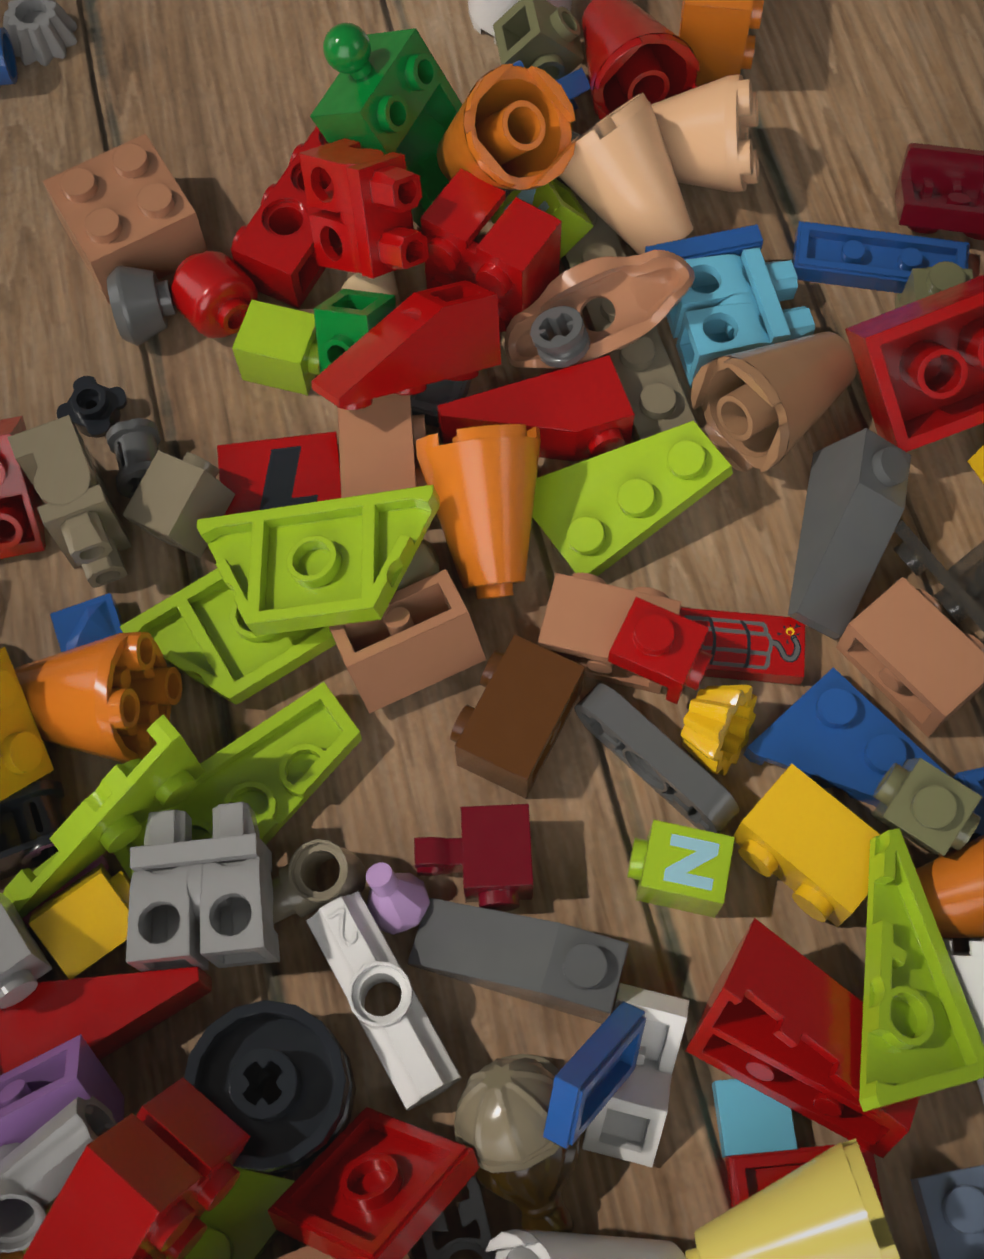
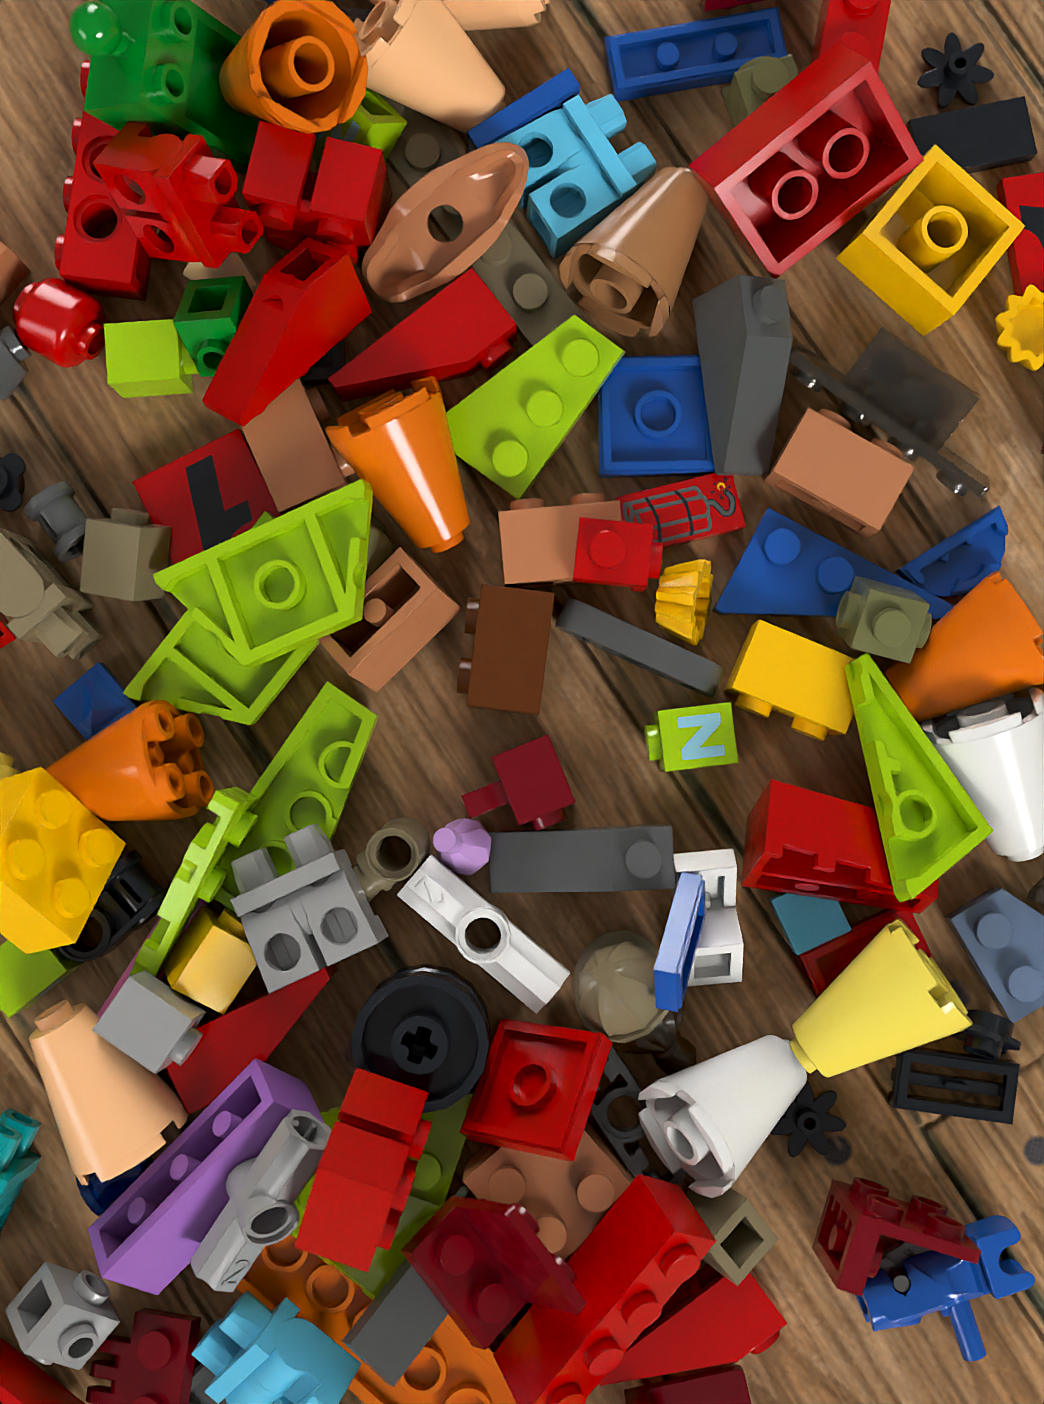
camera: 20 degrees left, 20 degrees up
dark grey bush [530,306,590,368] -> none
none -> blue tile [597,355,715,478]

